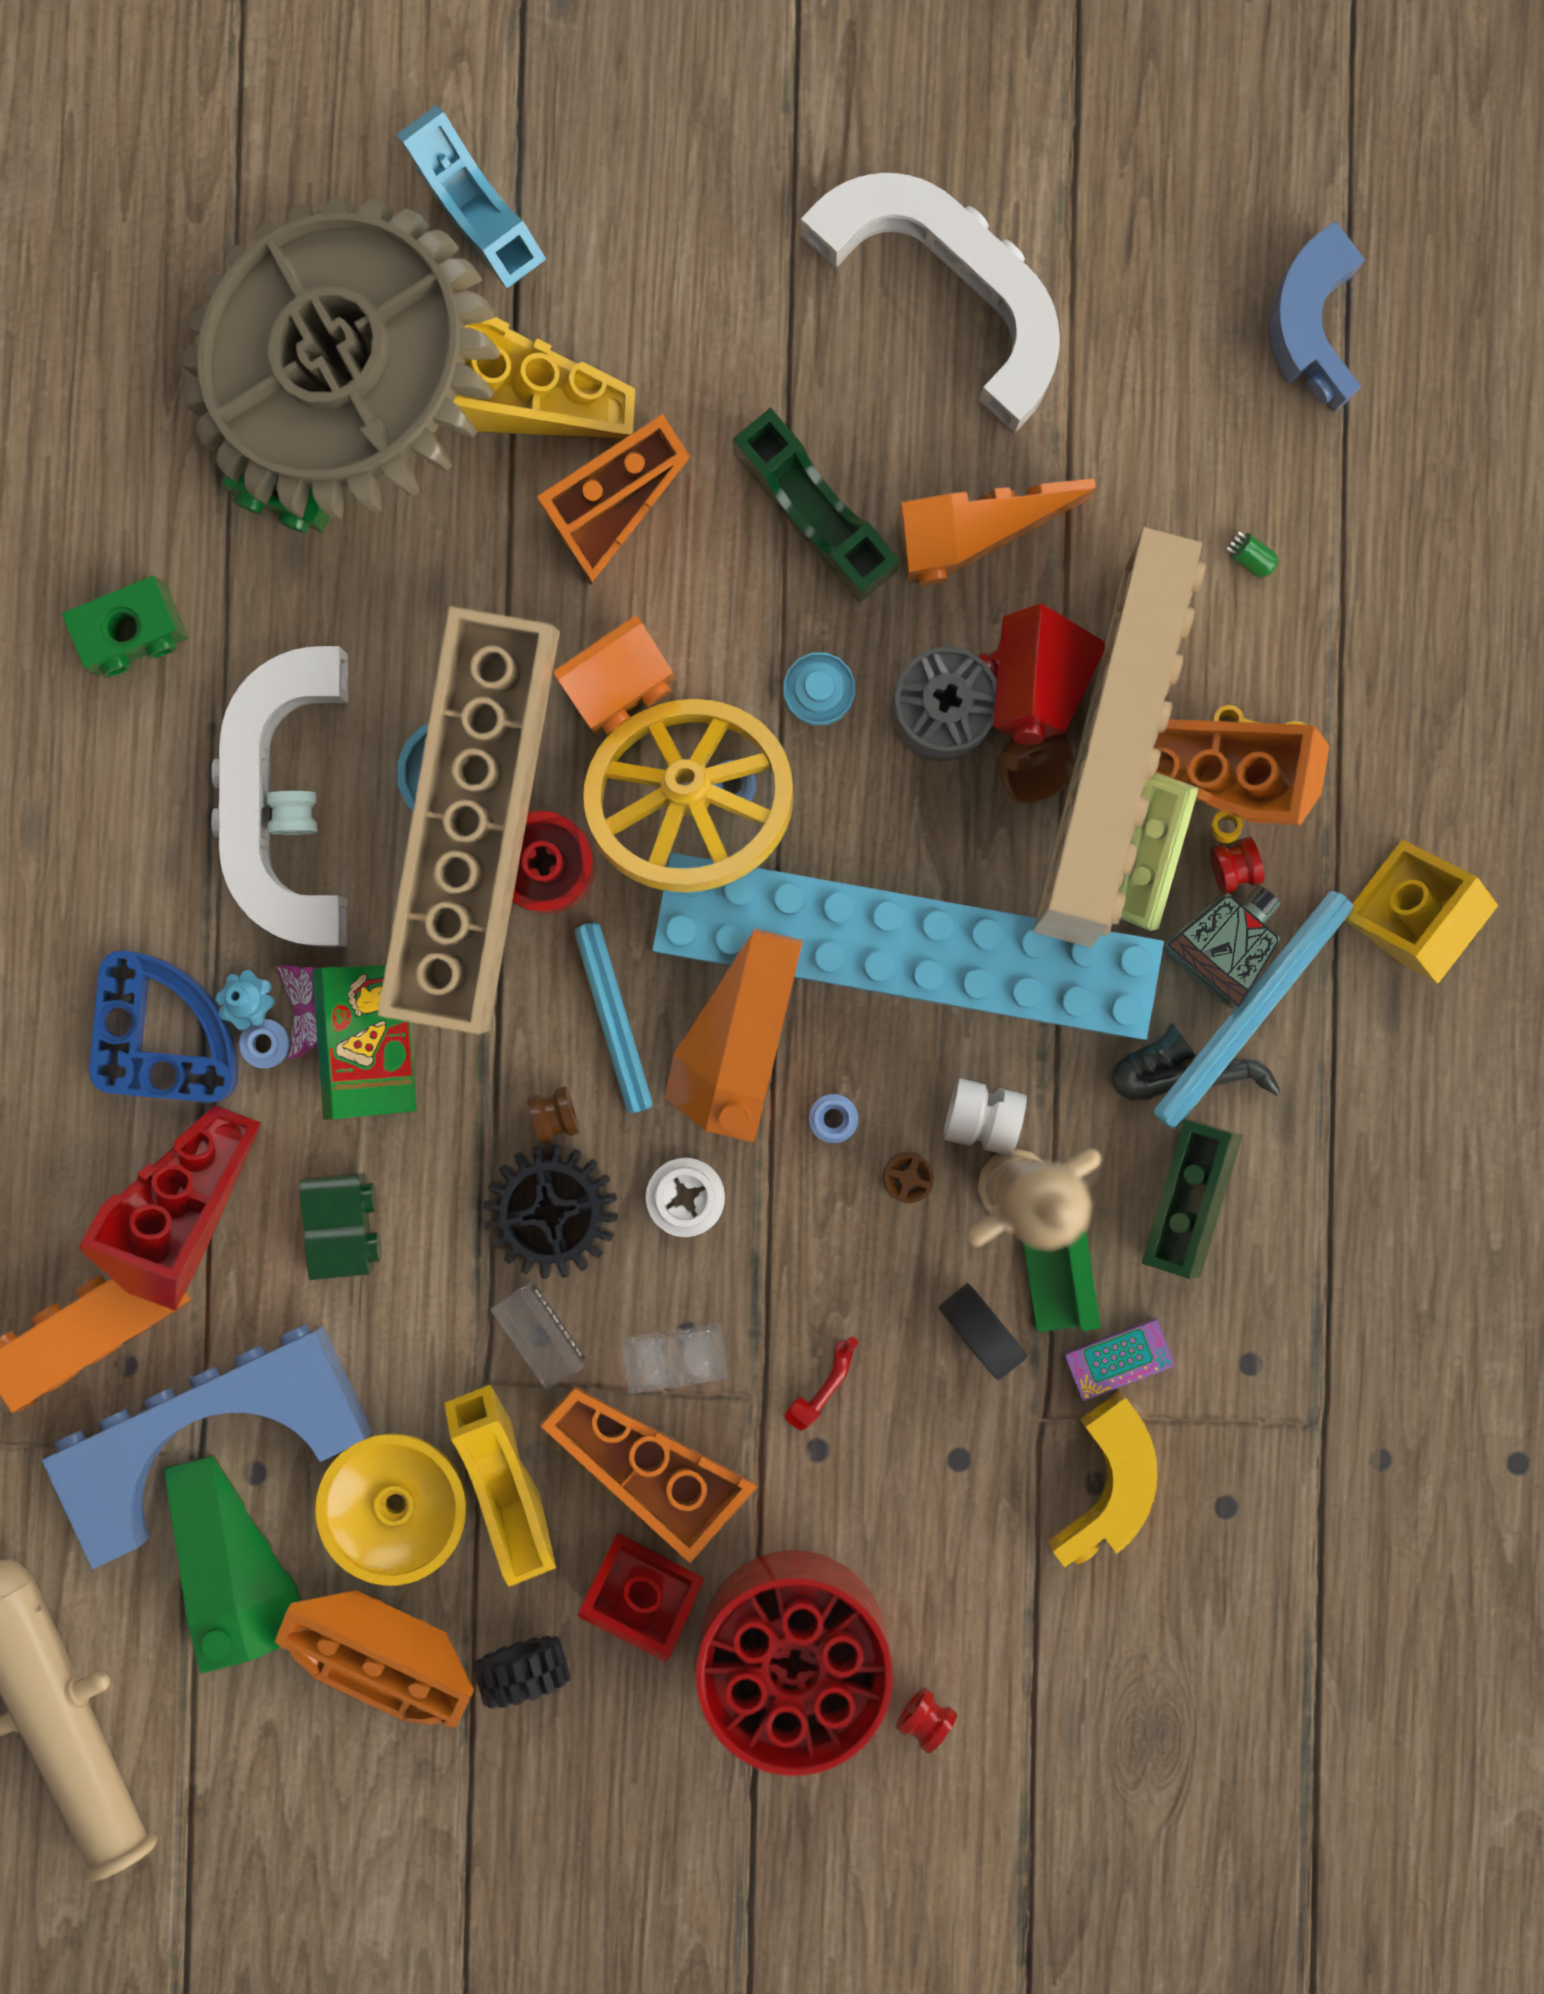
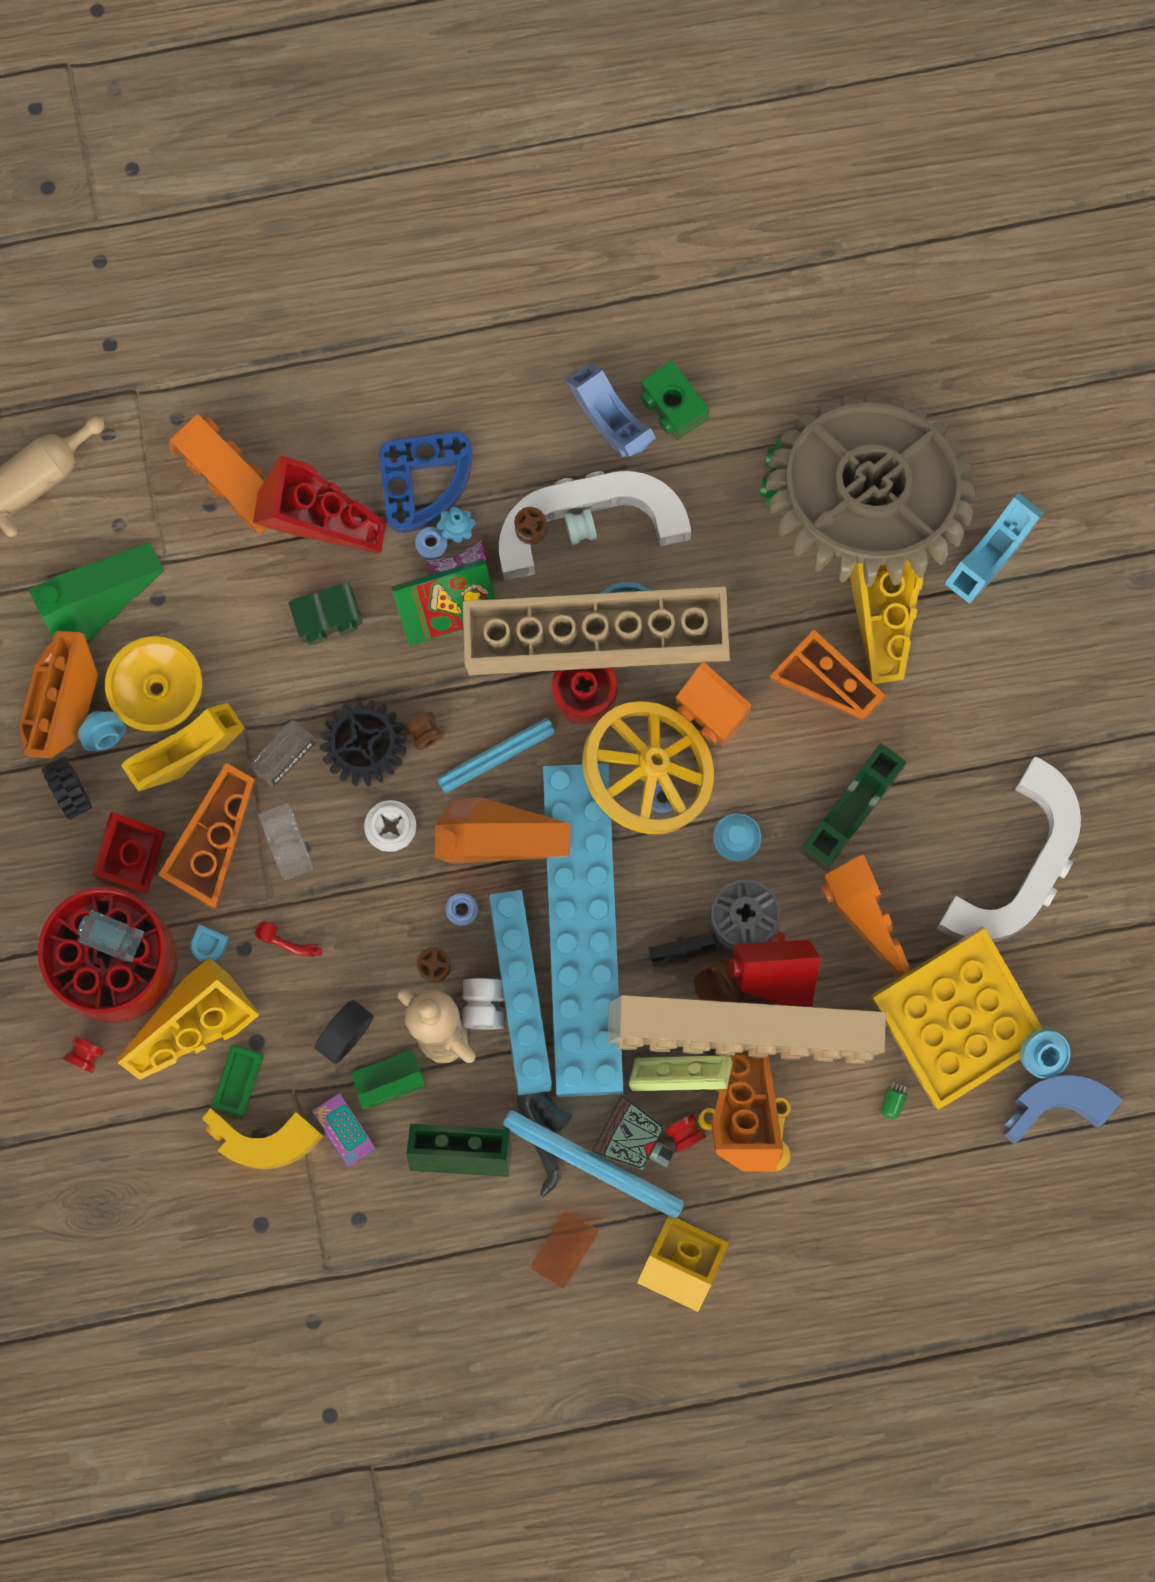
camera: 80 degrees right, 10 degrees down
medium blue arch [42,1324,373,1569] -> none
none -> medium azure plate [77,711,126,751]
none -> clear light blue brick [78,910,144,962]
none -> yellow wedge [117,958,259,1080]
none -> medium azure tile [191,924,230,962]
none -> green tile [211,1044,264,1118]
none -> medium azure arch [489,890,552,1096]
none -> reddish brown wheel [514,507,547,545]
none -> clear orange panel [531,1211,599,1289]
none -> medium blue arch [565,362,656,457]
none -> black pin [648,931,717,968]
none -> yellow plate [870,927,1042,1110]
none -> medium azure plate [1020,1028,1071,1079]

